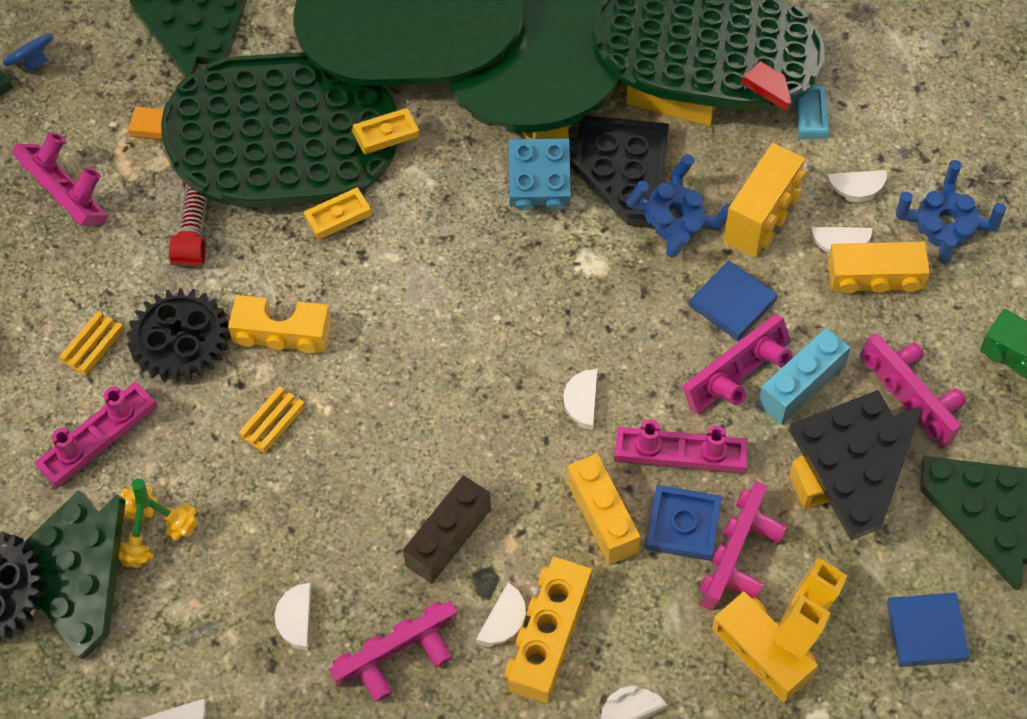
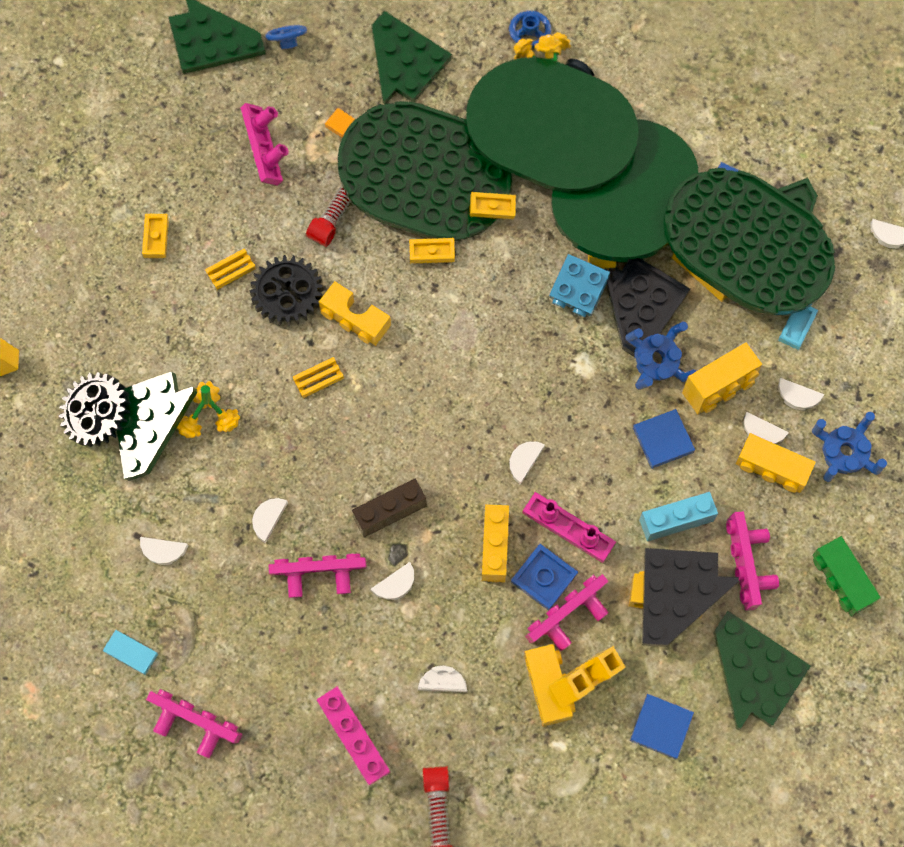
camera: 25 degrees right, 10 degrees up
dark pink plate [34,381,158,489] -> none
yellow brick [504,557,592,704] -> none
dark pink plate [682,314,793,414] -> none
tile [741,61,791,111] -> none

